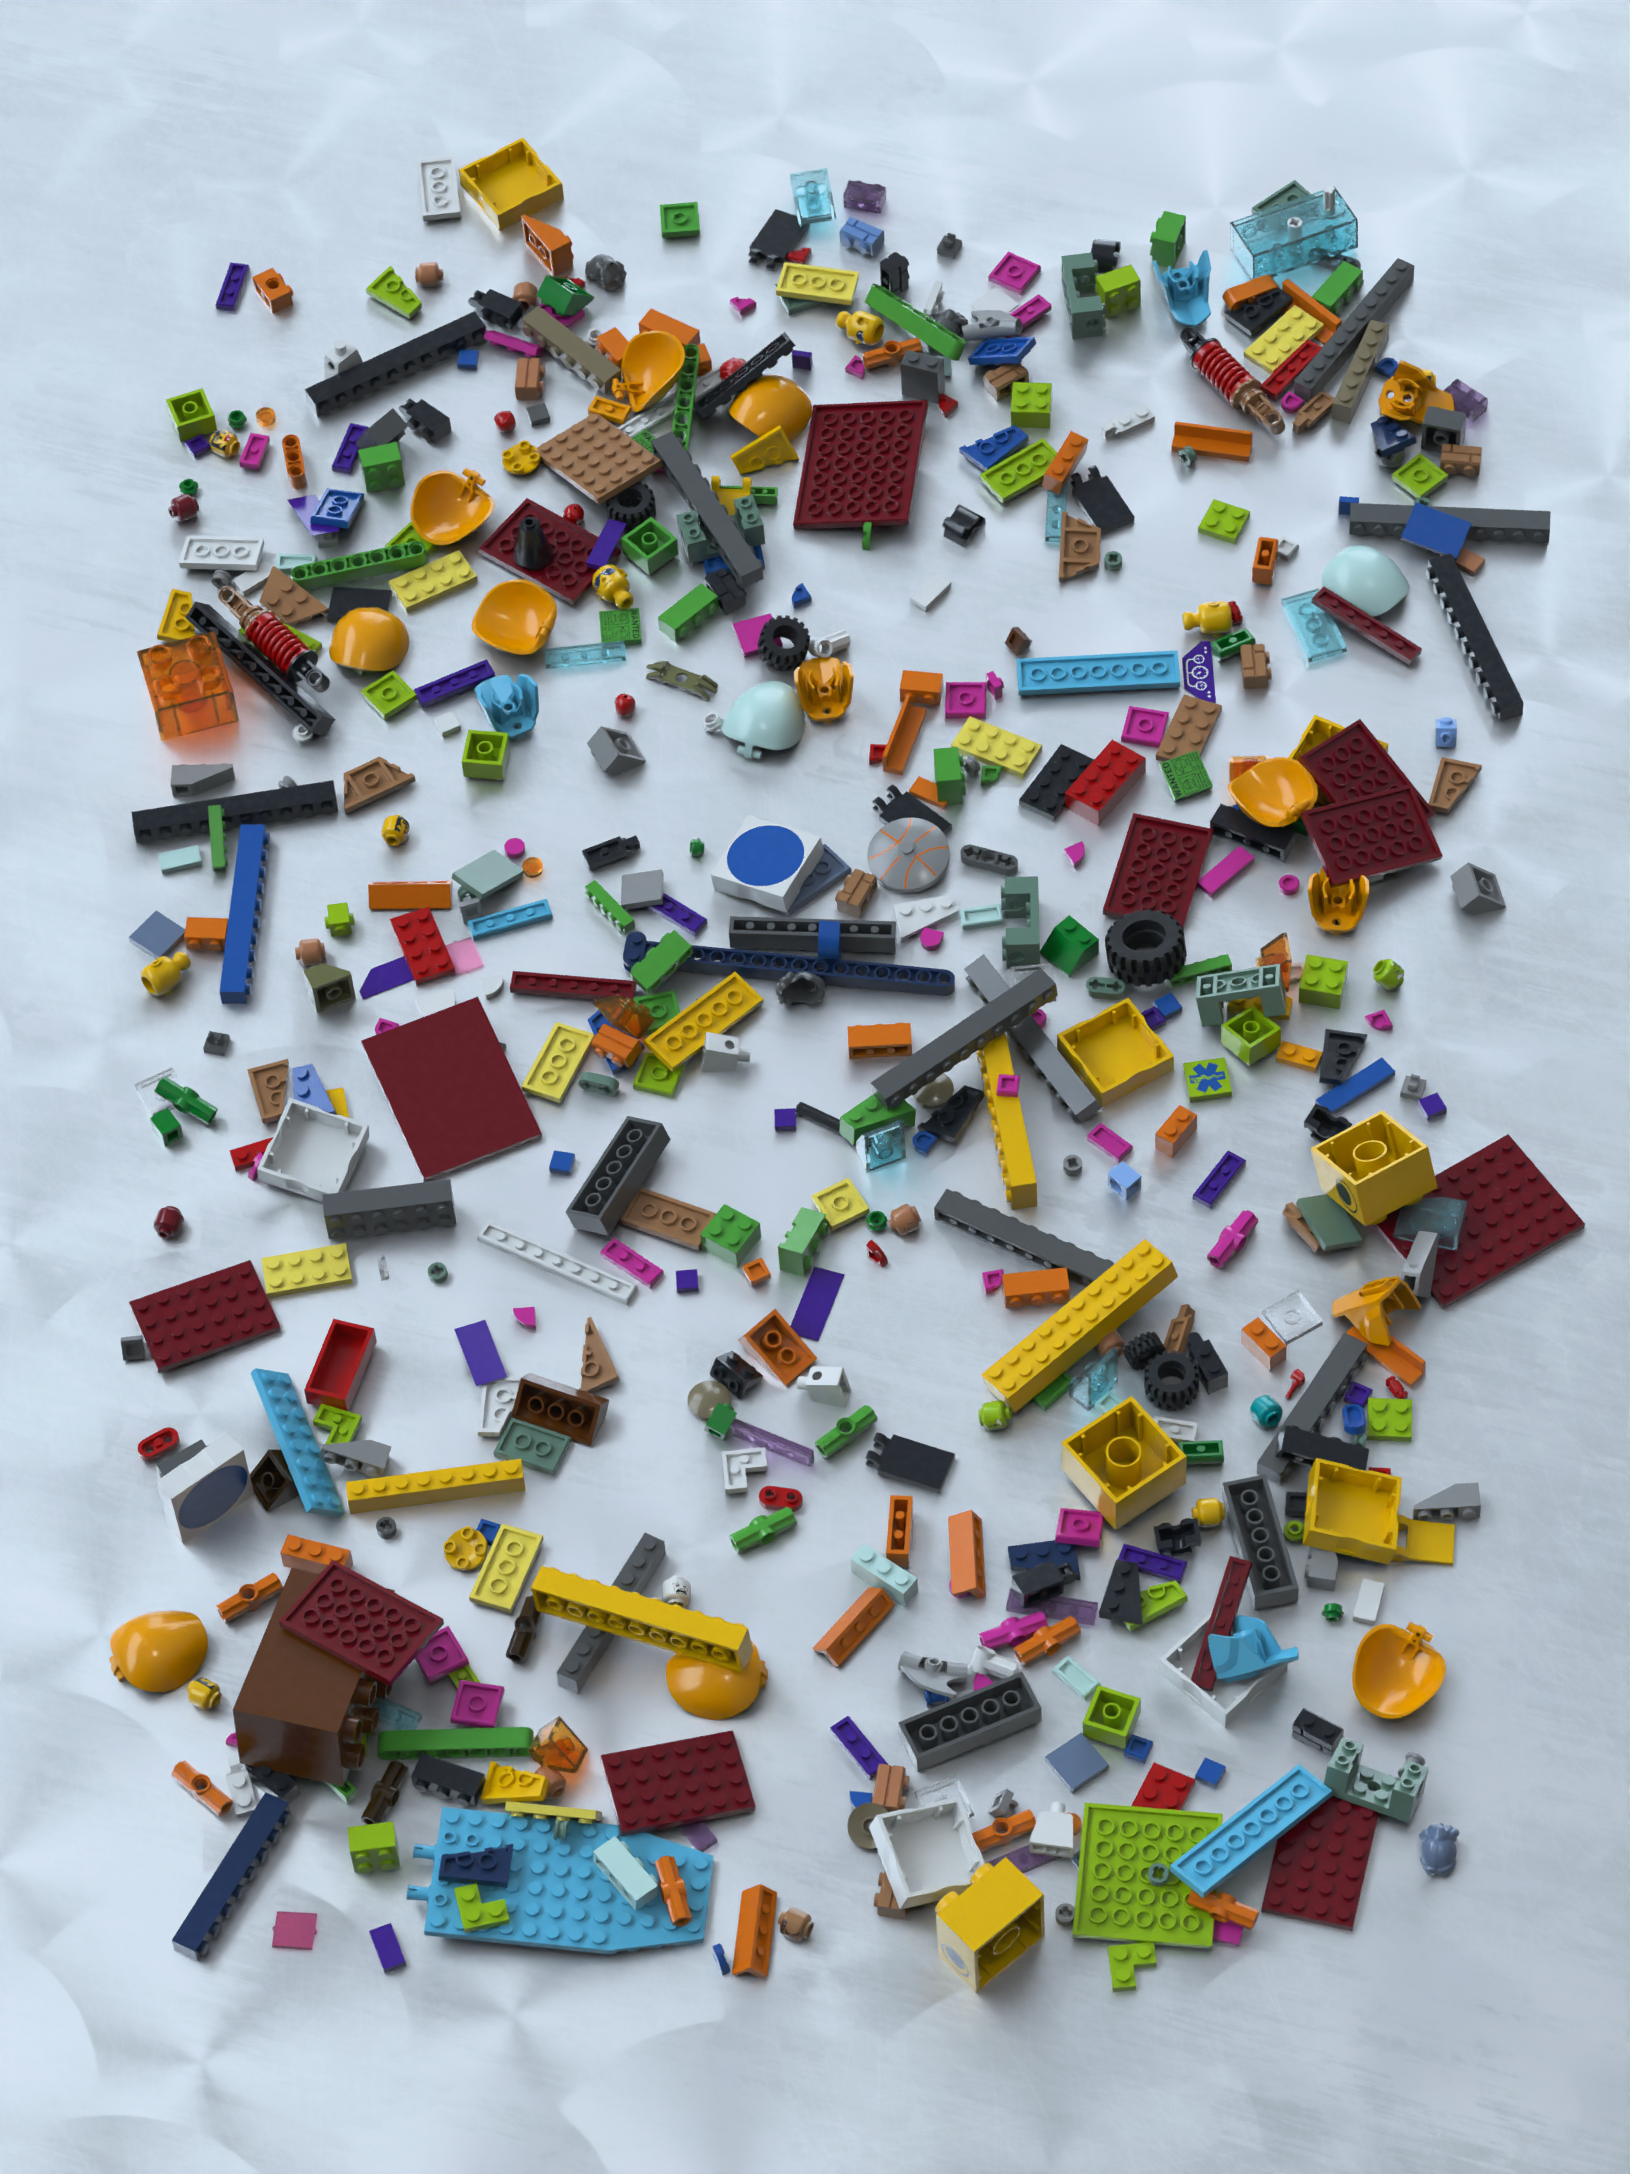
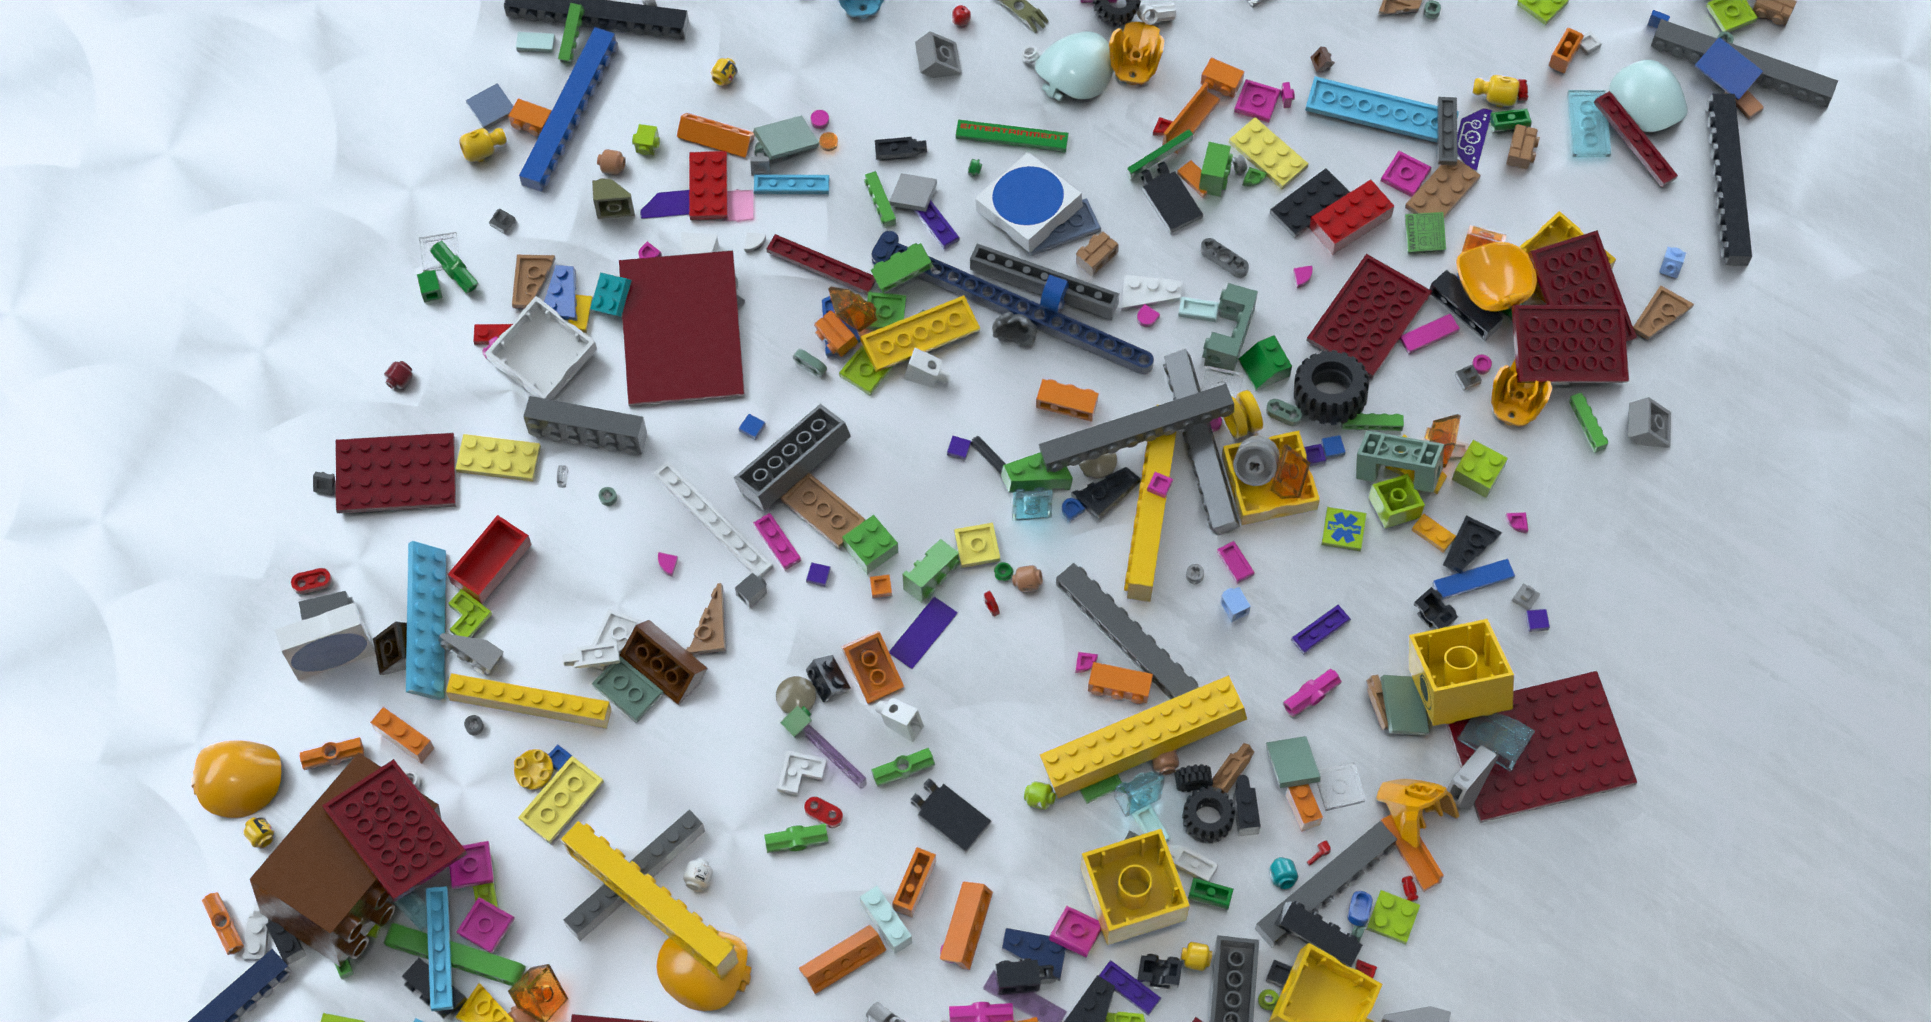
camera: 15 degrees right, 10 degrees up
medium nougat wing [344,757,415,814] -> none
dark brown piece [361,1760,409,1825] -> none
dark purple sticker [454,1320,507,1386] -> none
lime brick [461,730,510,780] -> none
dark brown piece [506,1595,542,1663] -> none
light yellow plate [521,1022,595,1103] -> none
light grey dish [867,818,950,893] -> none
orange brick [1155,1105,1197,1158] -> none
dark purple tile [1343,1381,1373,1409] -> none
lime head [1373,959,1404,990] -> none
none -> medium azure plate [426,886,453,1011]
none -> white hinge [562,642,620,669]
none -> teal plate [590,272,632,317]
none -> dark grey brick [735,572,767,609]
none -> green tile [955,119,1069,152]
none -> green tile [1127,129,1193,180]
none -> yellow wheel [1223,390,1263,439]
none -> light grey wheel [1233,436,1280,486]
none -> sand green tile [1266,736,1321,788]
none -> clear orange slope [1270,444,1310,499]
none -> dark grey plate [1437,97,1458,165]
none -> dark grey tile [1455,364,1482,390]
none -> bright green piece [1568,392,1608,452]

